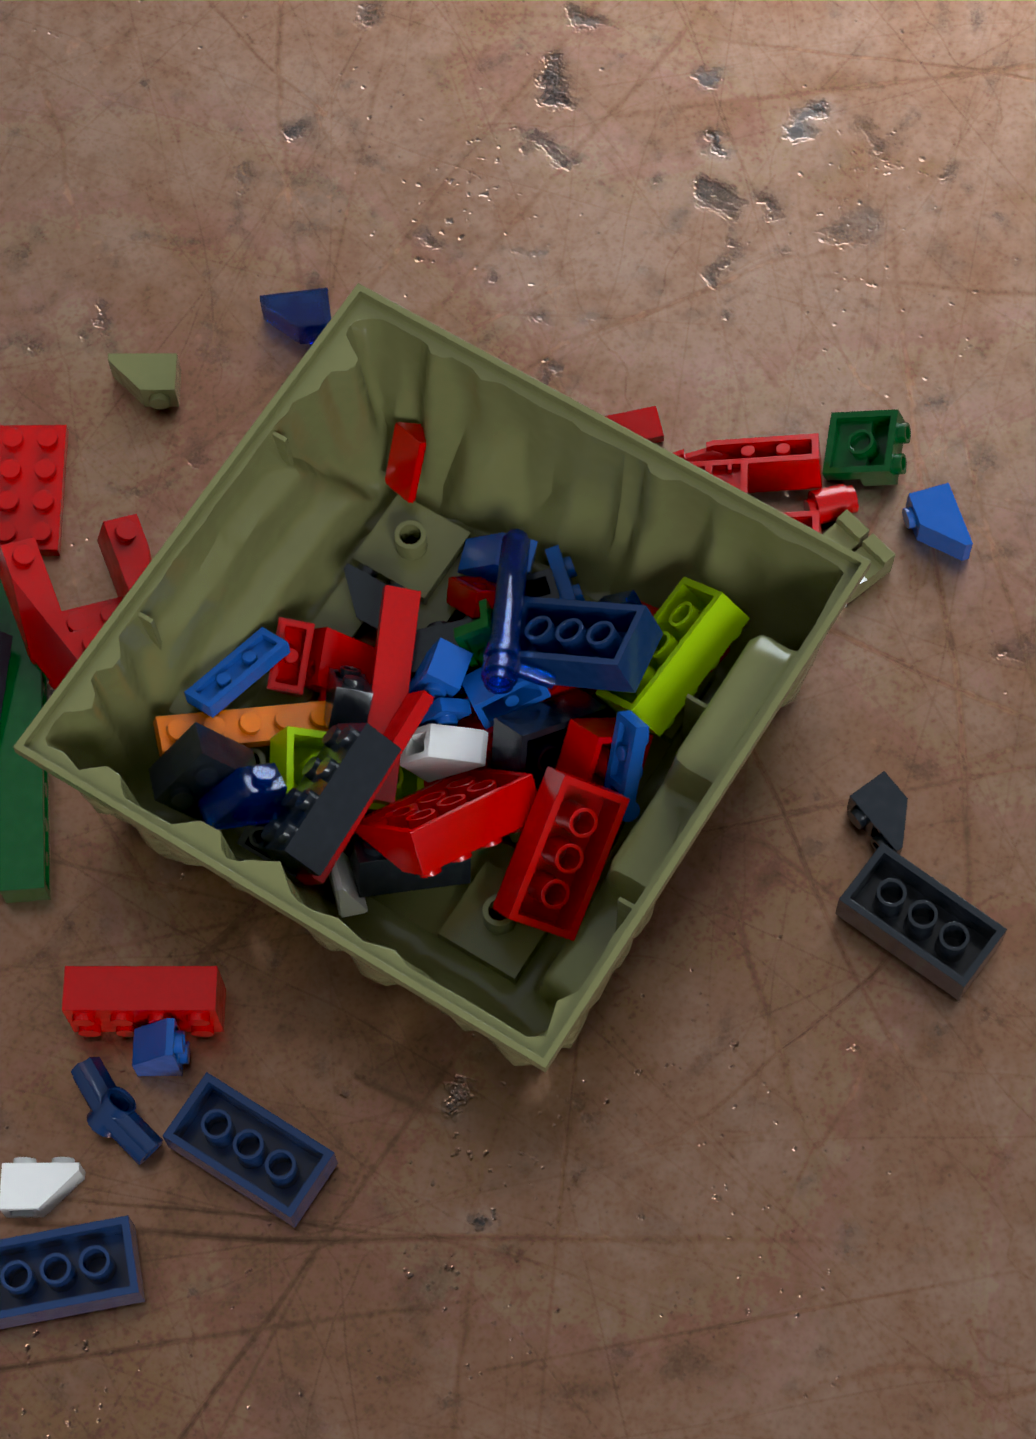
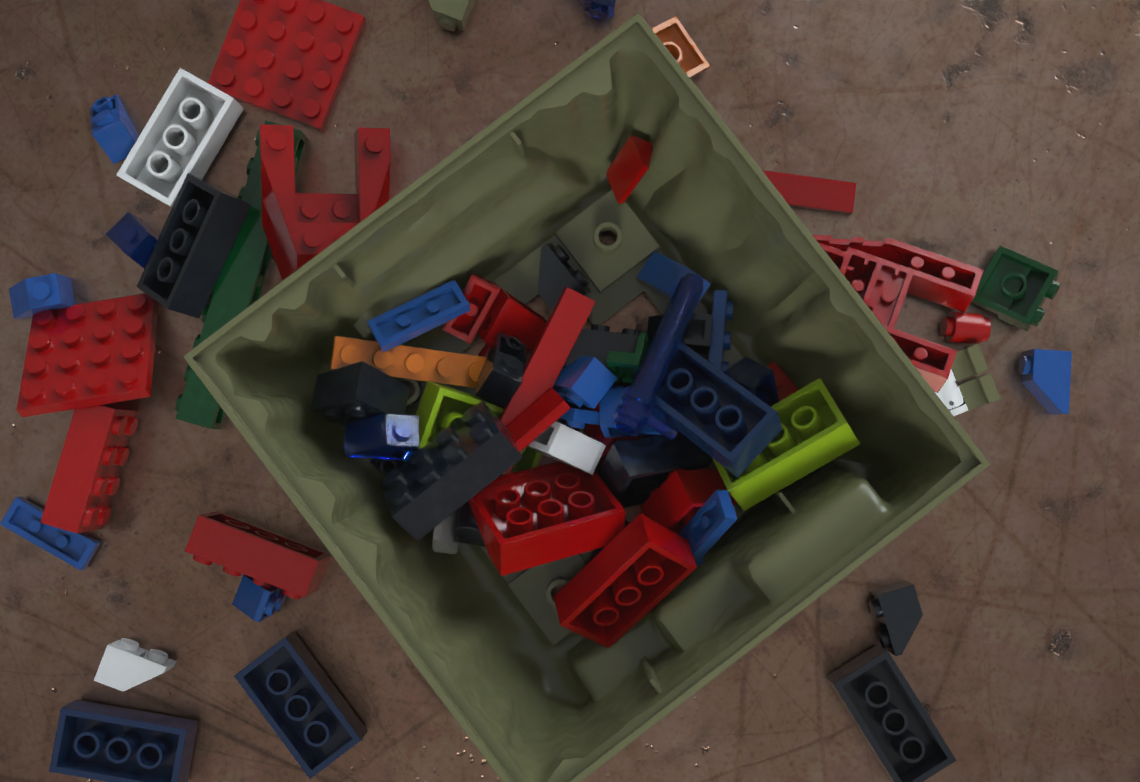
camera: 20 degrees right, 20 degrees up
dark blue piece [71,1057,163,1165] -> none
red slope [446,576,510,618] -> none

